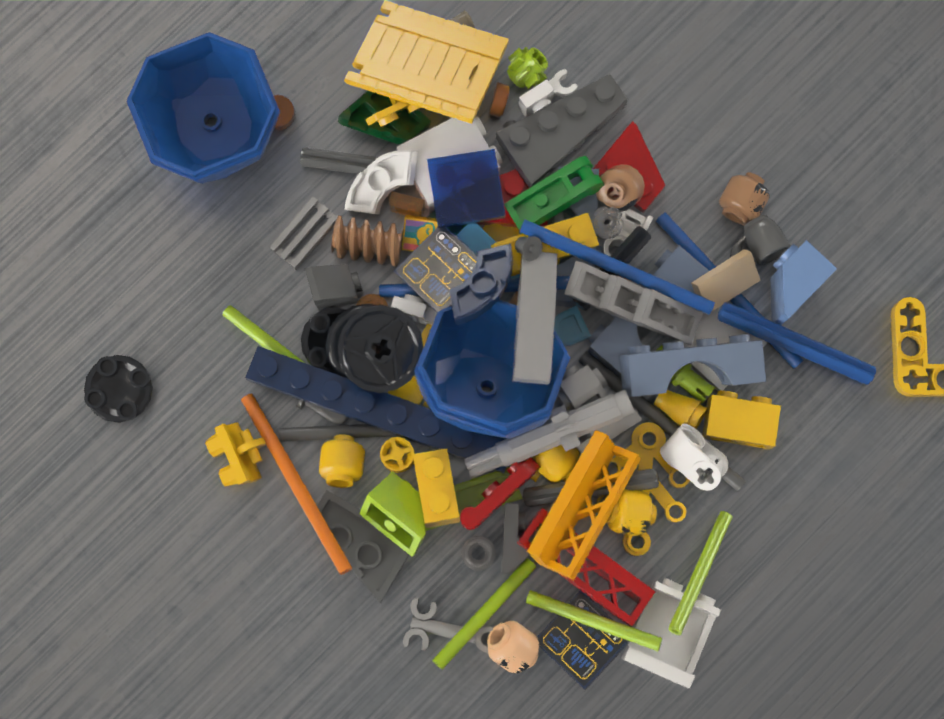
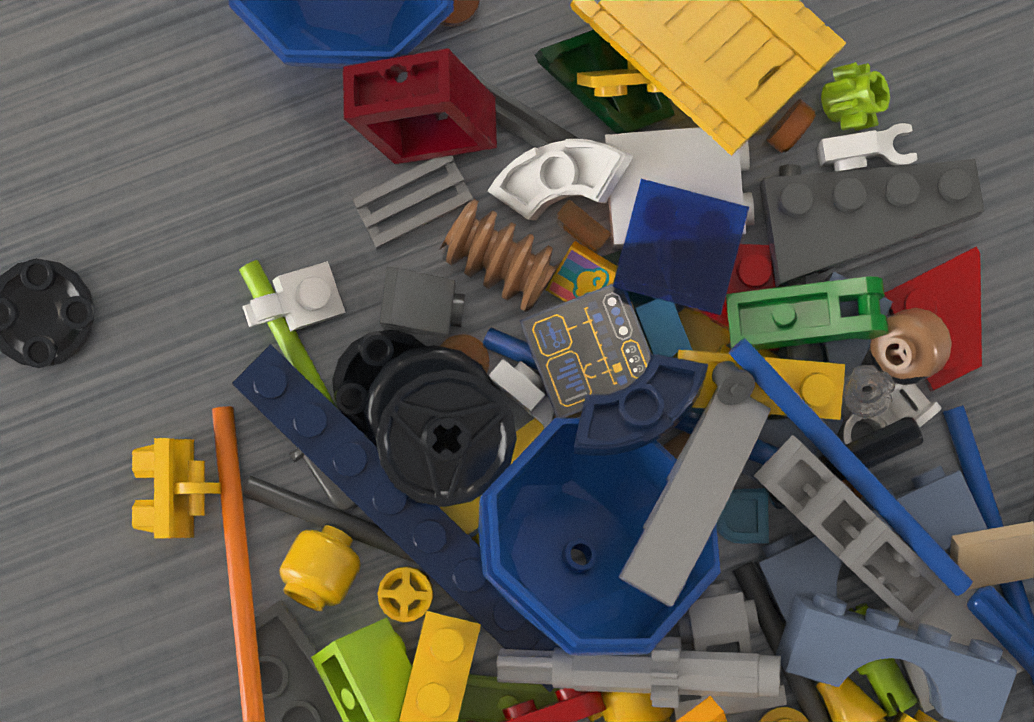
camera: 20 degrees right, 5 degrees up
none -> white plate [243,261,346,332]
none -> dark red window [343,48,497,164]

